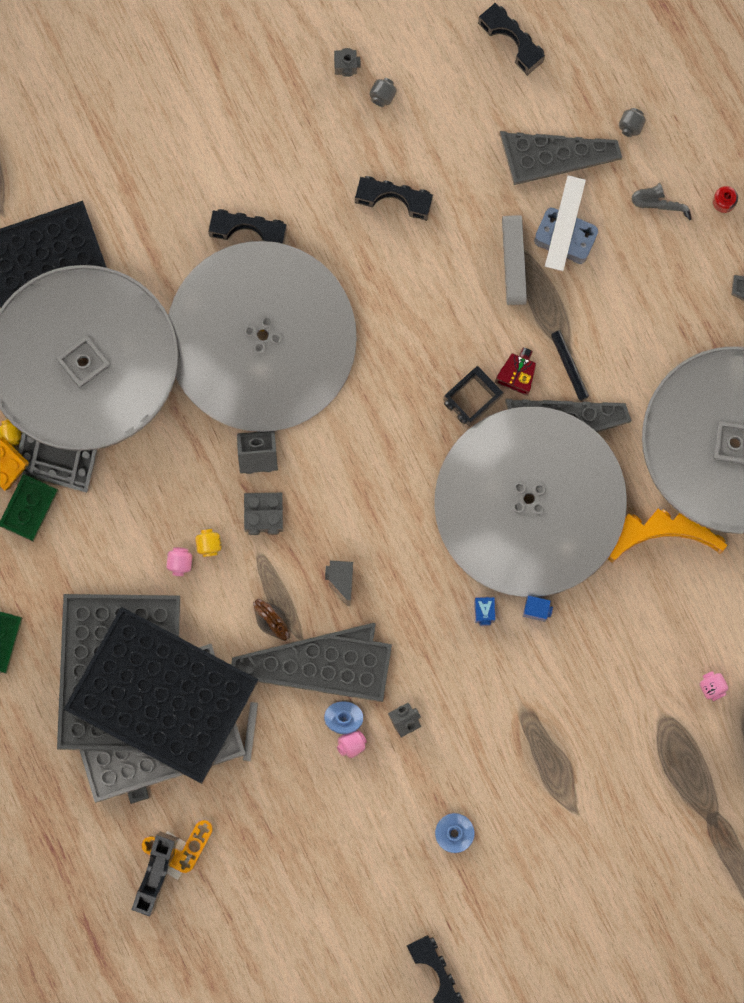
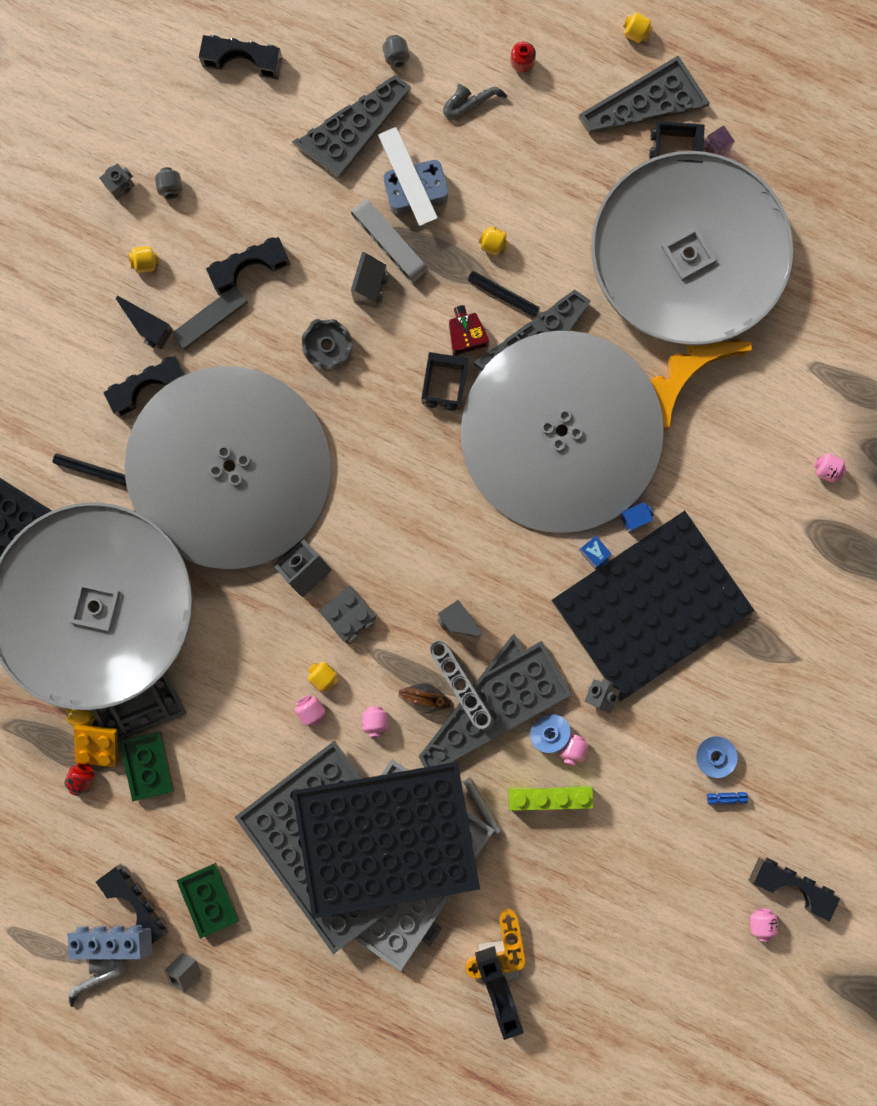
camera: 30 degrees left, 5 degrees up
none -> black axle [52,453,127,486]
none -> black slope [115,295,173,349]
none -> yellow head [129,246,159,273]
none -> dark grey tile [172,286,248,350]
none -> dark grey plate [302,319,352,370]
none -> dark grey slope [351,252,390,308]
none -> bright pink head [361,707,388,738]
none -> light grey beam [430,641,494,731]
none -> yellow head [479,226,509,256]
none -> lime arch [508,785,593,811]
none -> black plate [551,510,755,702]
none -> blue axle [707,792,748,805]
none -> bright pink head [750,908,778,942]

